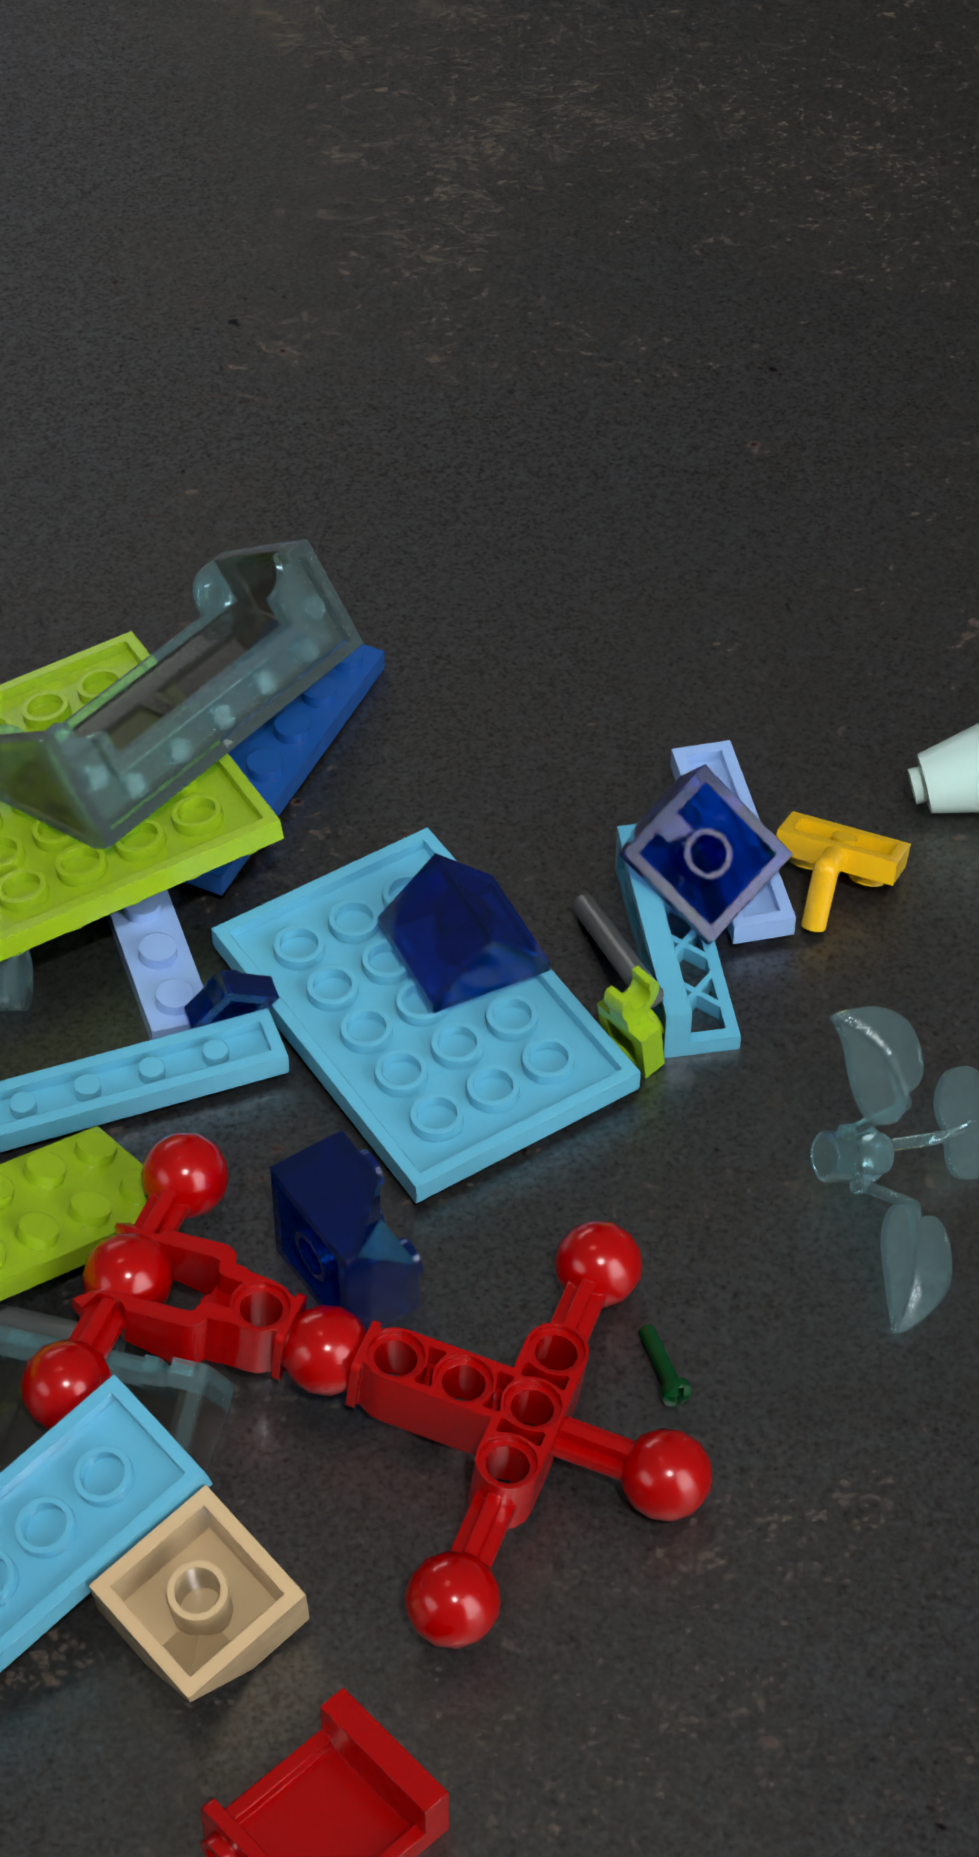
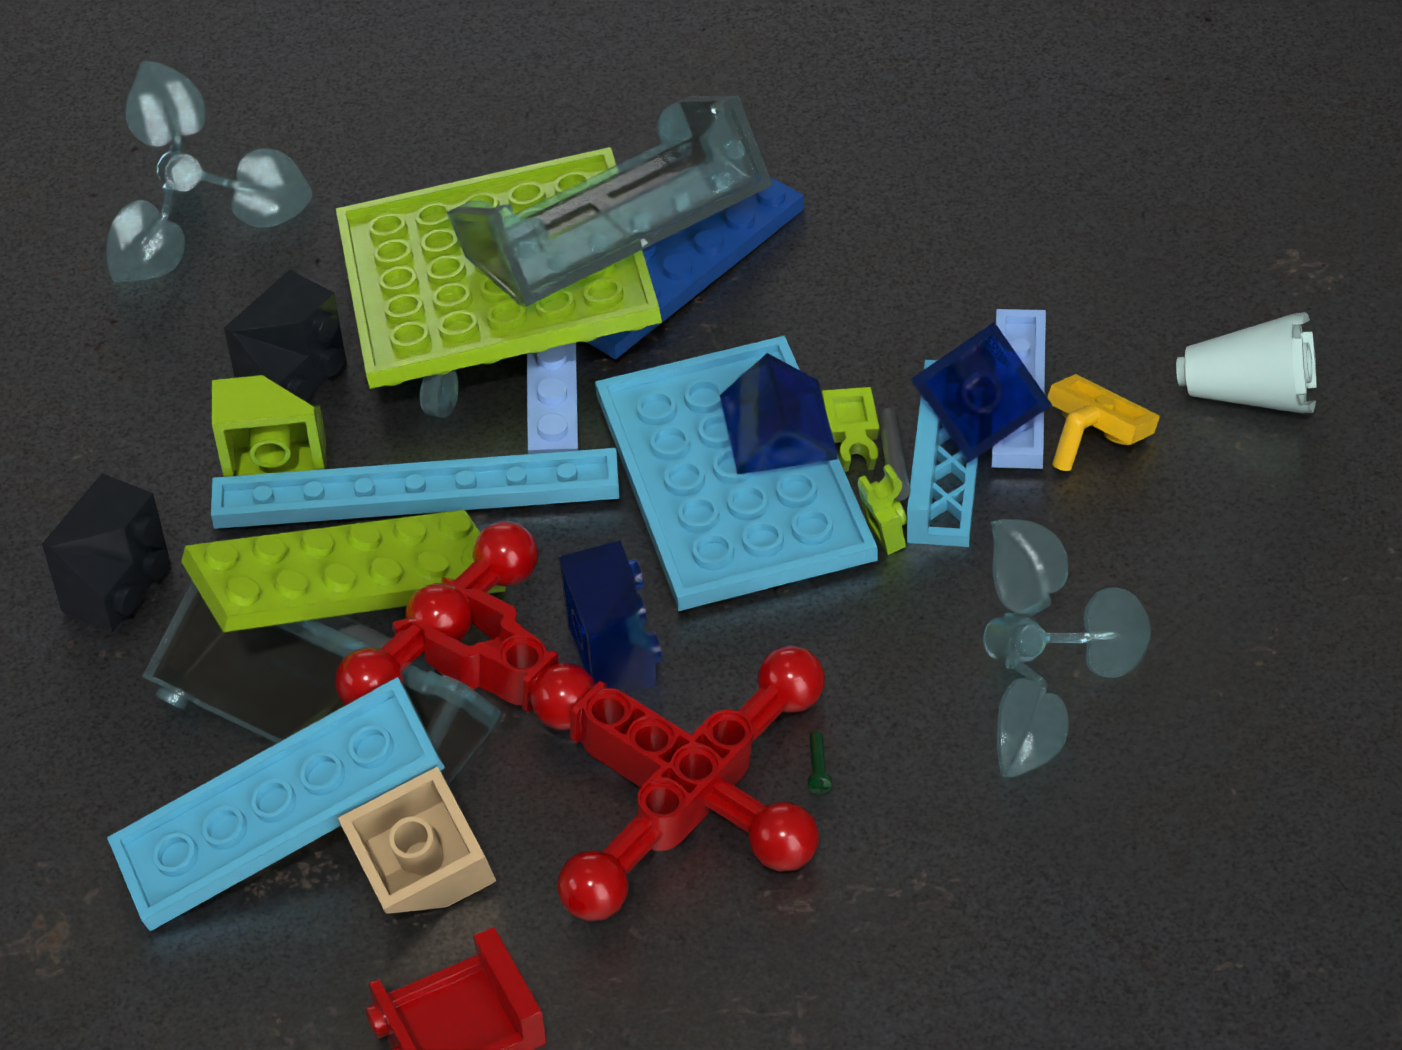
camera: 20 degrees right, 0 degrees up
clear blue plate [184,970,279,1029] -> none
none -> lime plate [819,387,880,472]

